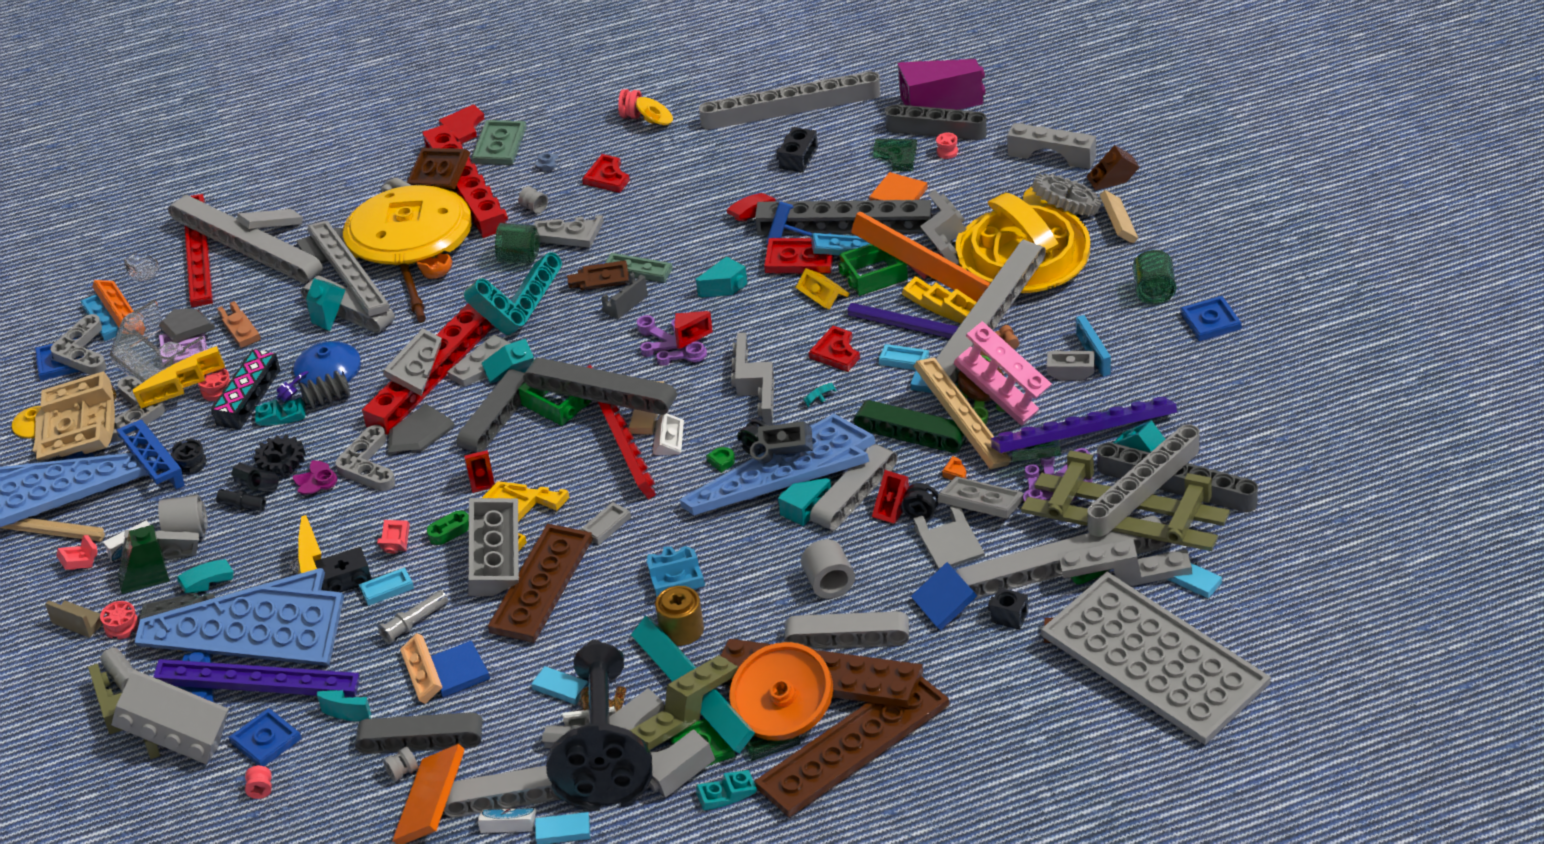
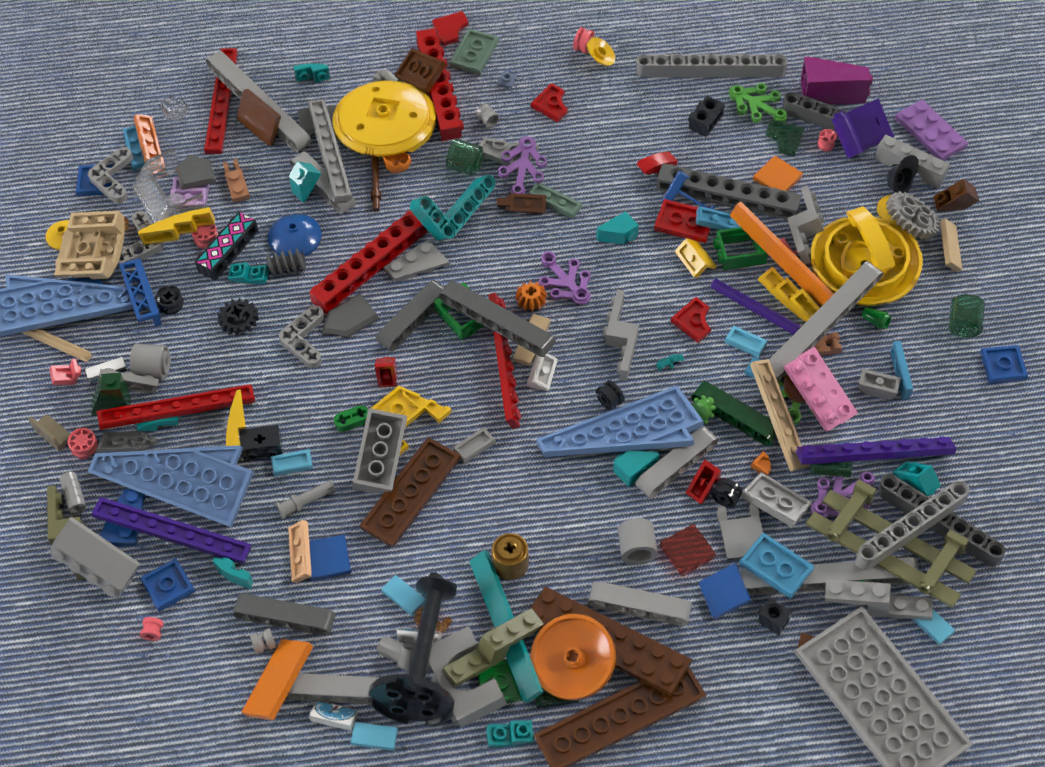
camera: 10 degrees right, 15 degrees up
black pin [216,489,266,512] -> none
black piece [231,462,279,493] -> none
light grey tile [237,209,303,229] -> none
dark purple plate [276,371,309,403] -> none
magenta plate [293,460,337,494] -> none
coral bracket [377,520,410,554] -> none
light grey wing [383,328,442,396] -> none
teal slope [481,339,534,384] -> none
dark grey hinge [601,273,648,319] -> none
dark azure plate [646,546,705,597] -> none
red slope [674,311,713,349] -> none
green tile [706,447,735,473] -> none
dark grey hinge [750,421,813,464] -> none
none -> red tile [97,384,255,430]
none -> reddish brown tile [236,89,281,146]
none -> teal slope [293,63,331,83]
none -> medium lavender plant [498,136,547,194]
none -> orange gear [515,280,547,312]
none -> clear red tile [660,524,716,577]
none -> bright green piece [691,395,716,424]
none -> bright green plant [729,83,787,125]
none -> dark azure tile [739,532,815,599]
none -> dark purple door [831,98,894,158]
none -> green cone [862,307,892,330]
none -> black piece [887,155,919,193]
none -> medium lavender plate [895,100,968,161]

